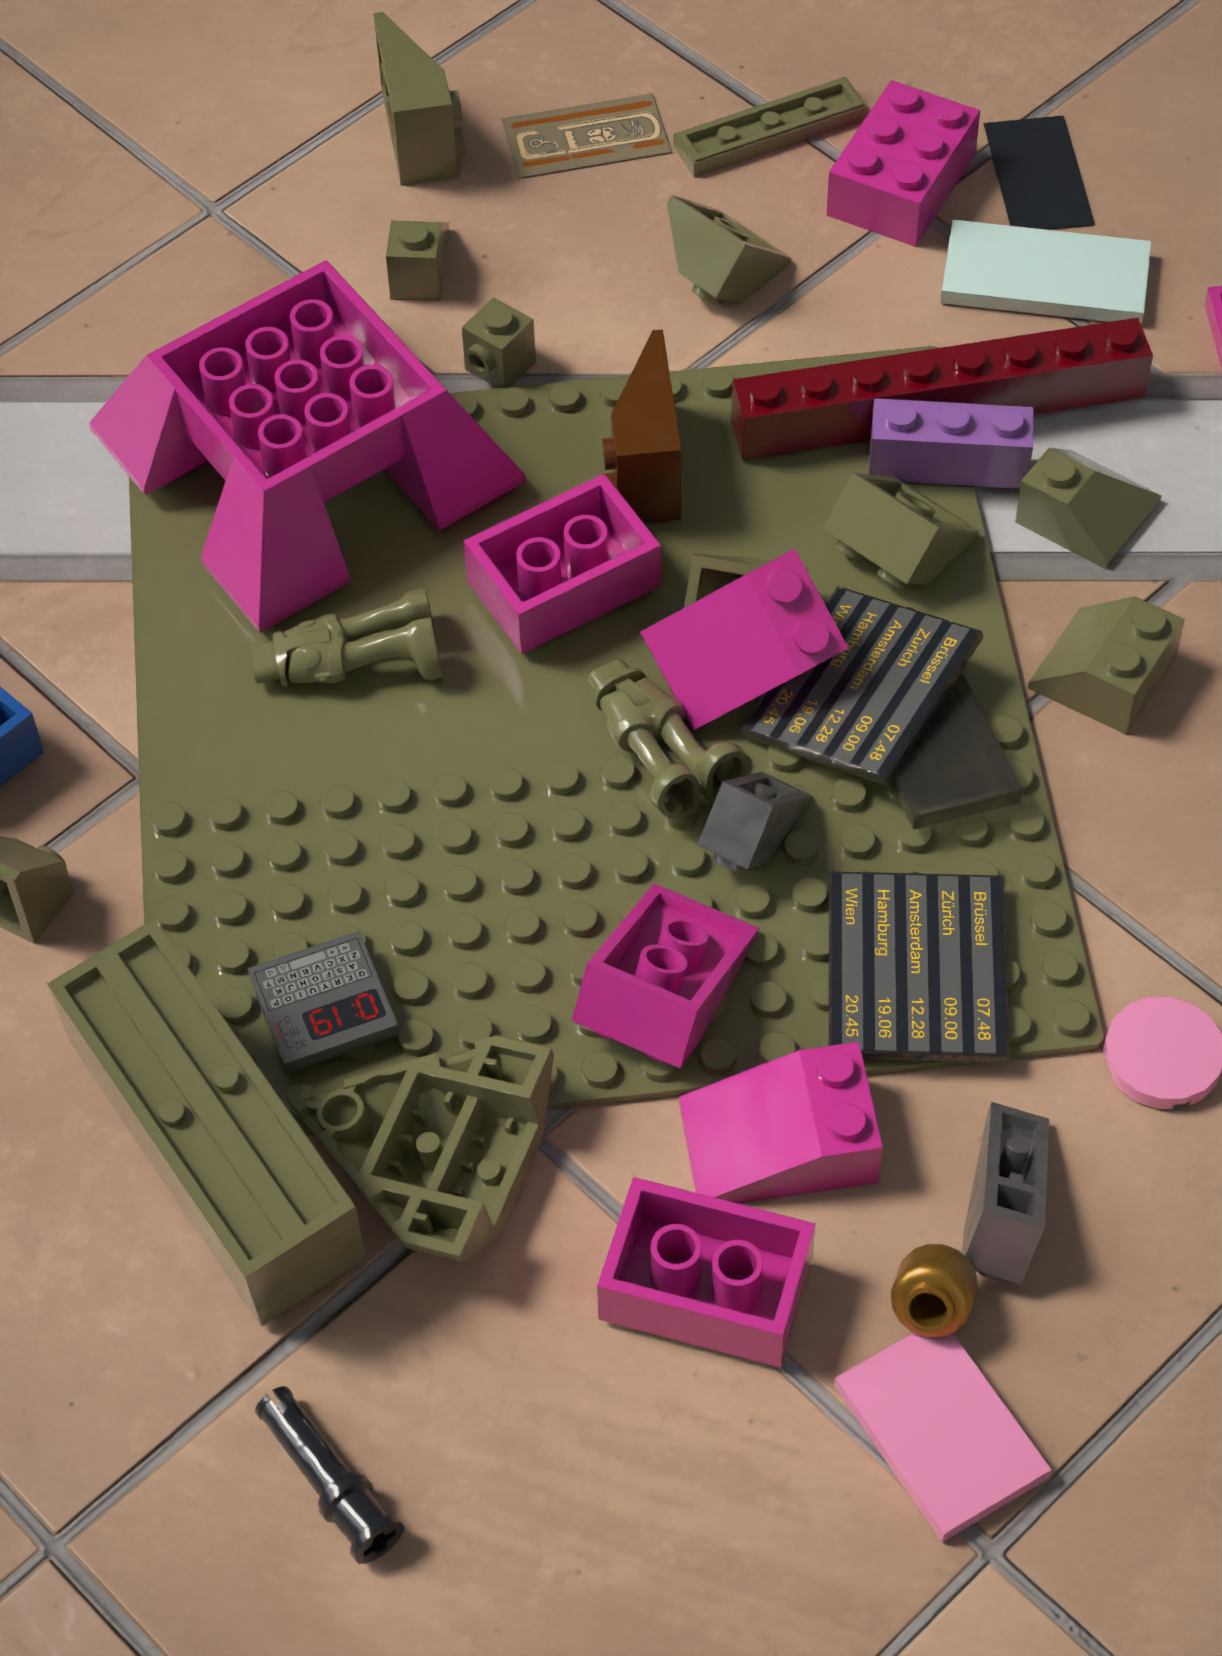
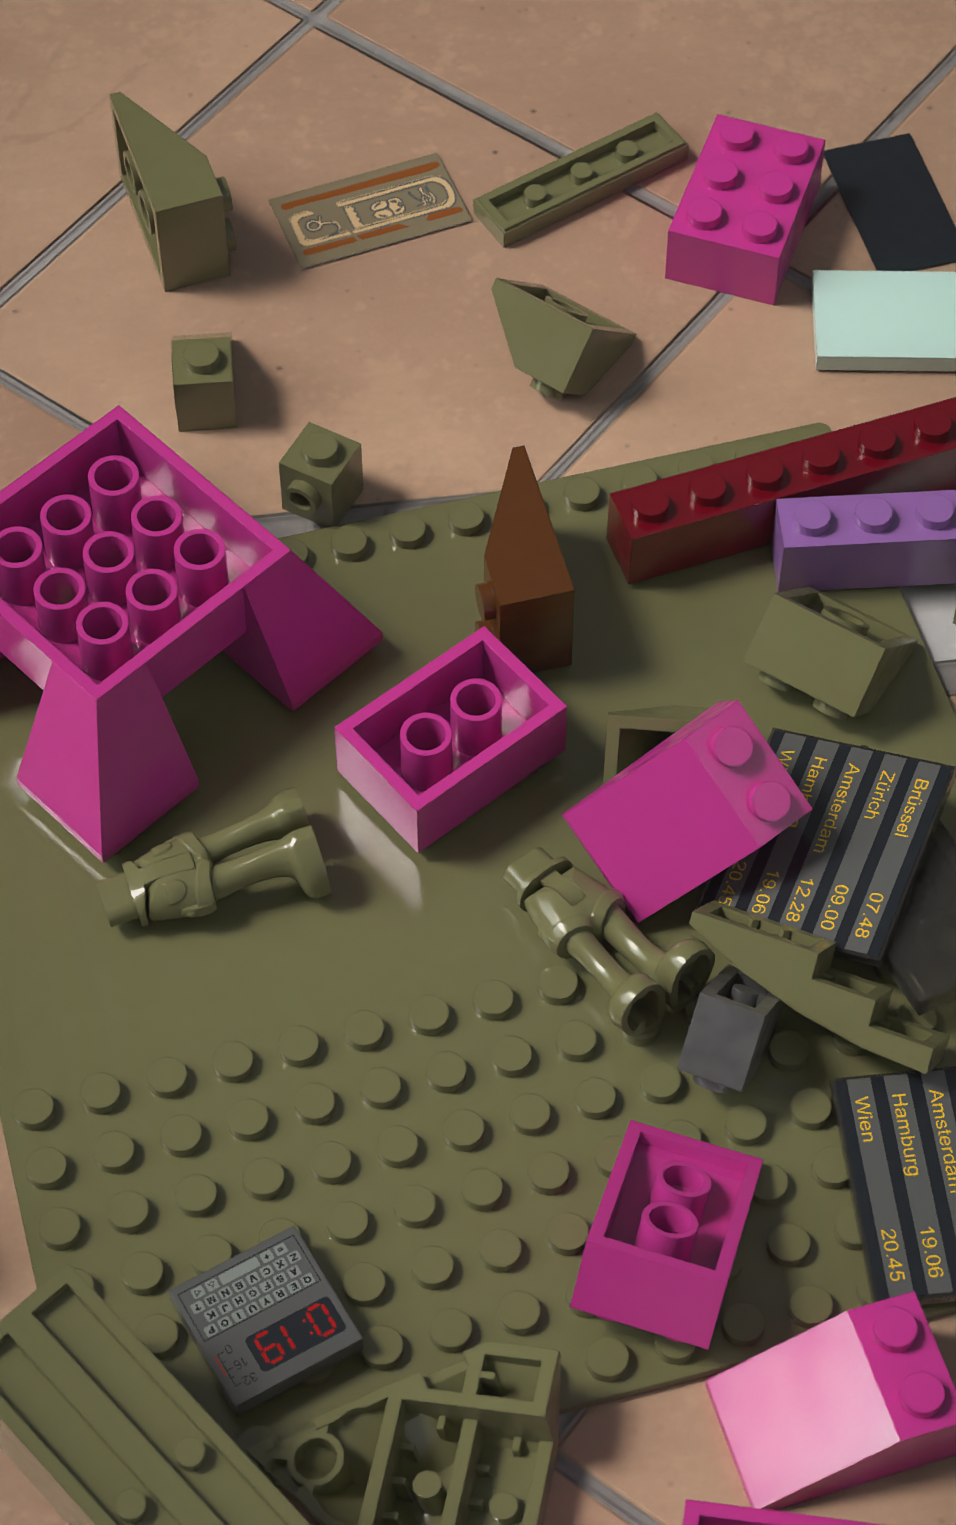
camera: 10 degrees left, 0 degrees up
none -> olive slope [689,901,950,1074]

